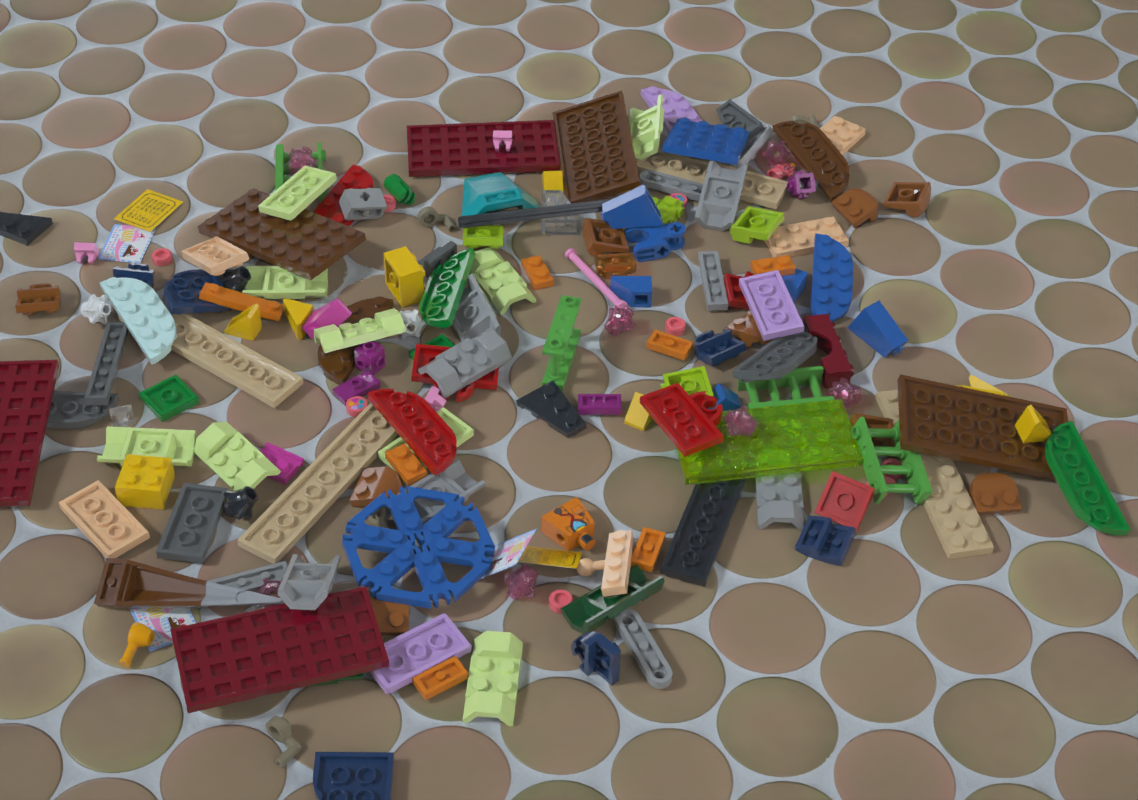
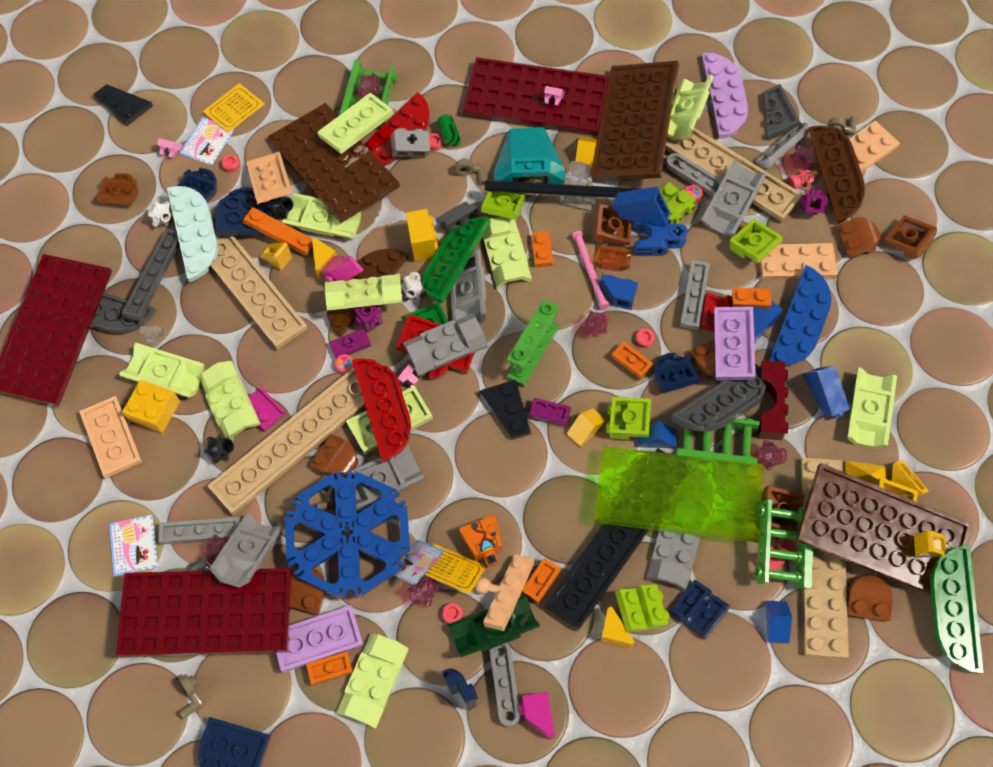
camera: 20 degrees right, 20 degrees up
reddish brown plate [94,558,284,610] -> none
light orange bar [118,622,155,668] -> none
green tile [138,374,200,422] -> none
dark grey plate [156,483,228,563] -> none
orange plate [385,443,427,486] -> none
red plate [640,383,724,457] -> none
blue plate [662,118,750,165] -> none
clear pink rock [723,405,758,437] -> none
red plate [814,471,876,531] -> none
none -> dark pink slope [519,692,555,740]
none -> yellow slope [601,606,635,649]
none -> lime plate [615,584,669,633]
none -> blue slope [765,601,792,644]
none -> yellowish green piece [847,367,897,449]

